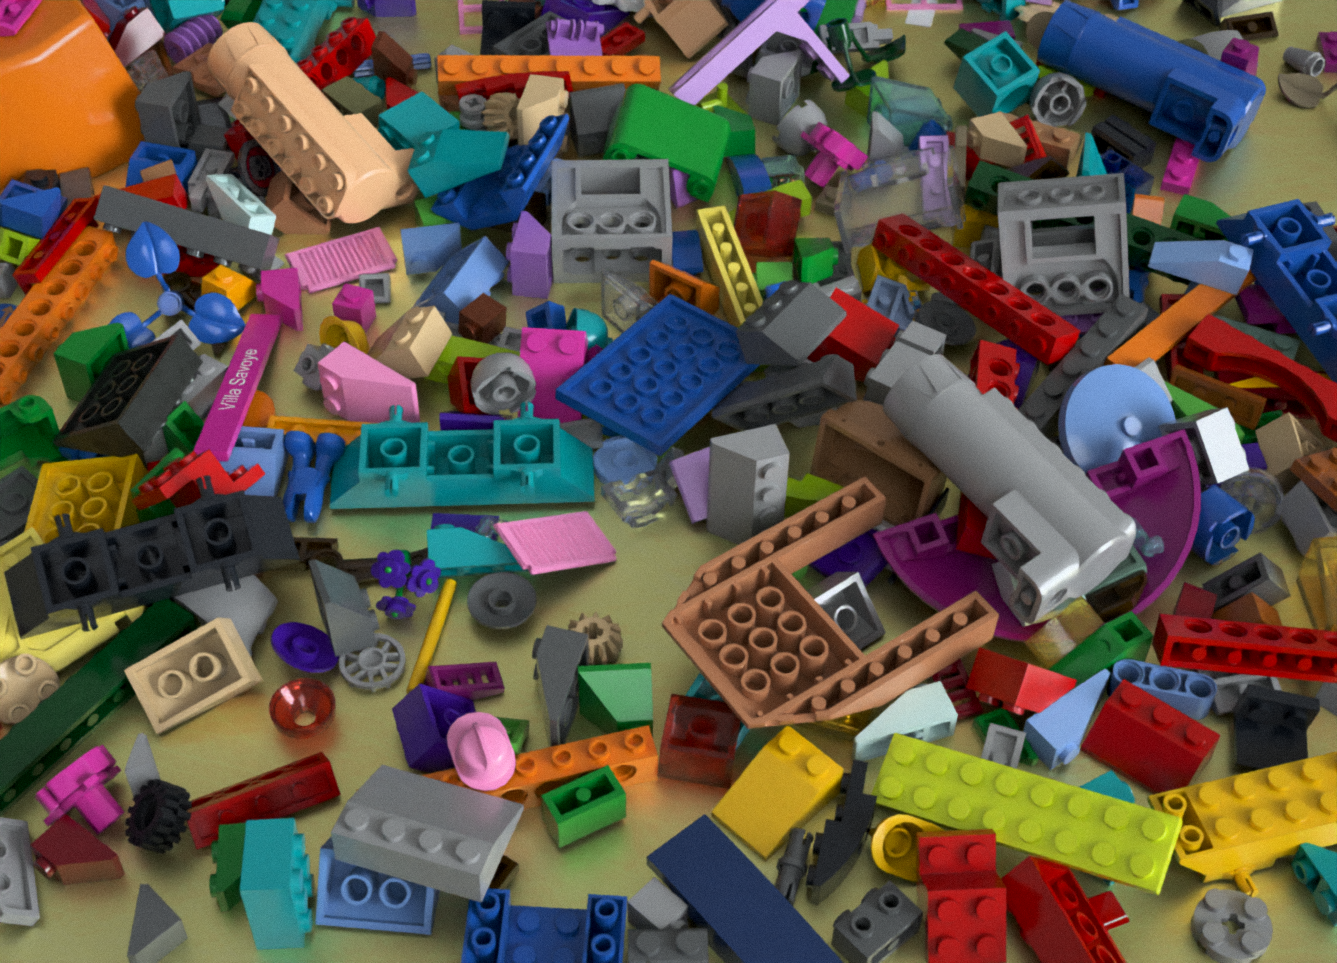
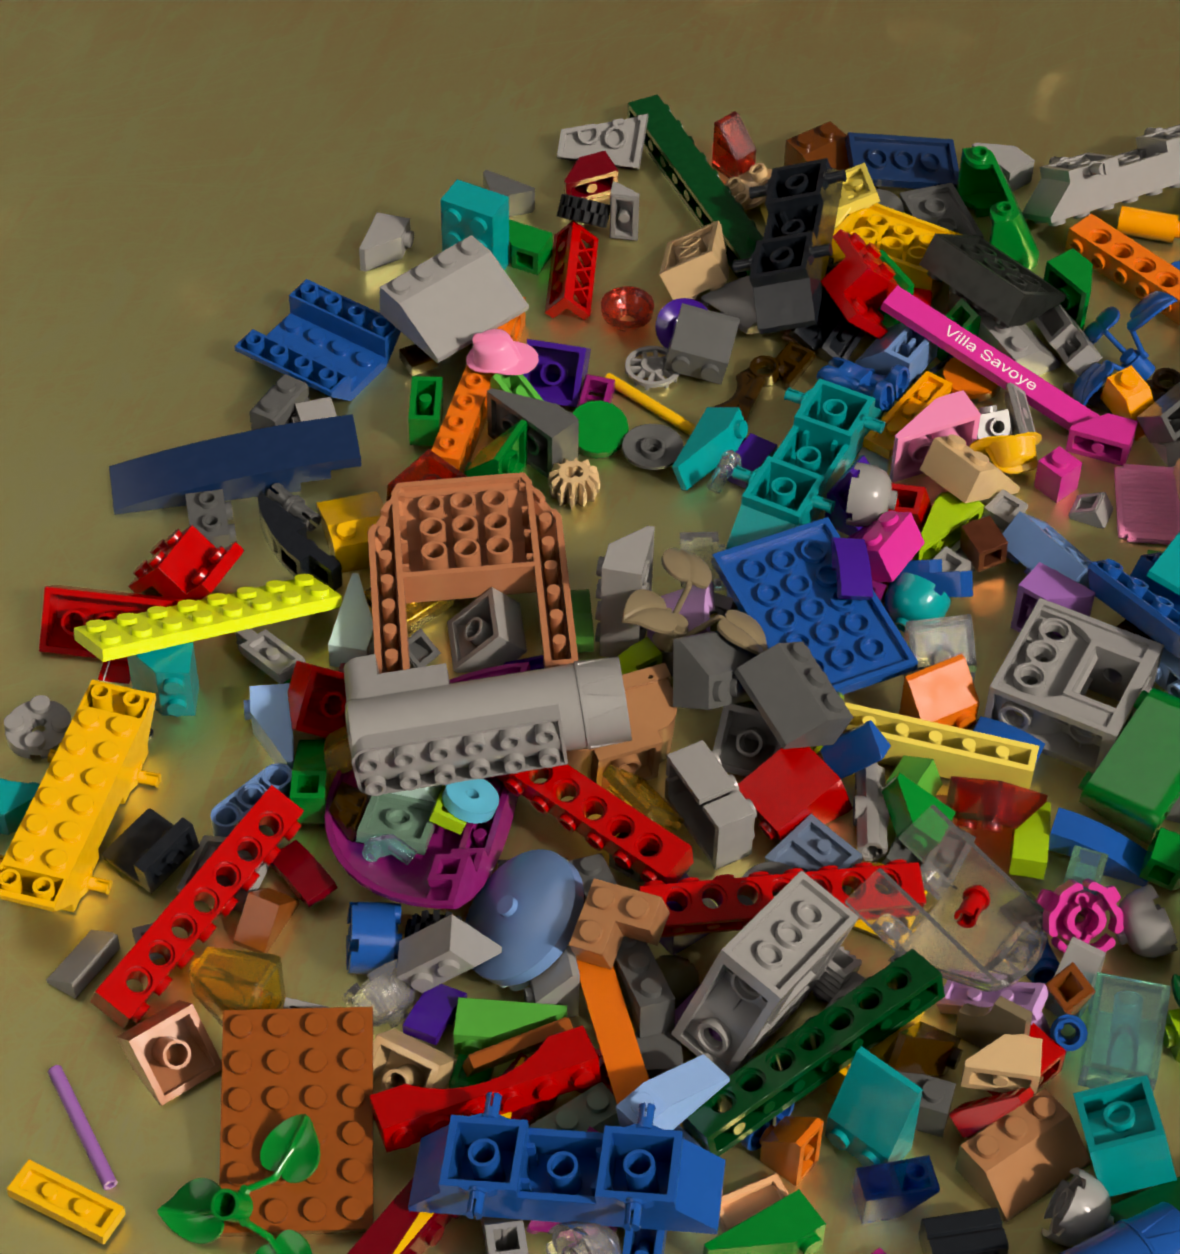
camera: 120 degrees right, 0 degrees up
dark pink piece [35,744,125,835] -> none
dark purple plant [371,550,441,619] -> none
medium blue slope [400,223,462,275] -> none
bright pink window [493,511,617,575] -> none
yellow piece [869,814,945,882] -> none
red slope [1080,679,1220,794] -> none
dark grey slope [1202,552,1291,613] -> none
none -> medium nougat brick [569,878,670,970]
none -> green tile [573,401,629,459]
none -> dark tan plant [622,547,768,655]
none -> dark purple slope [831,537,873,600]
none -> red pin [954,885,990,928]
none -> light grey slope [1004,382,1038,446]
none -> dark orange slope [1045,962,1096,1015]

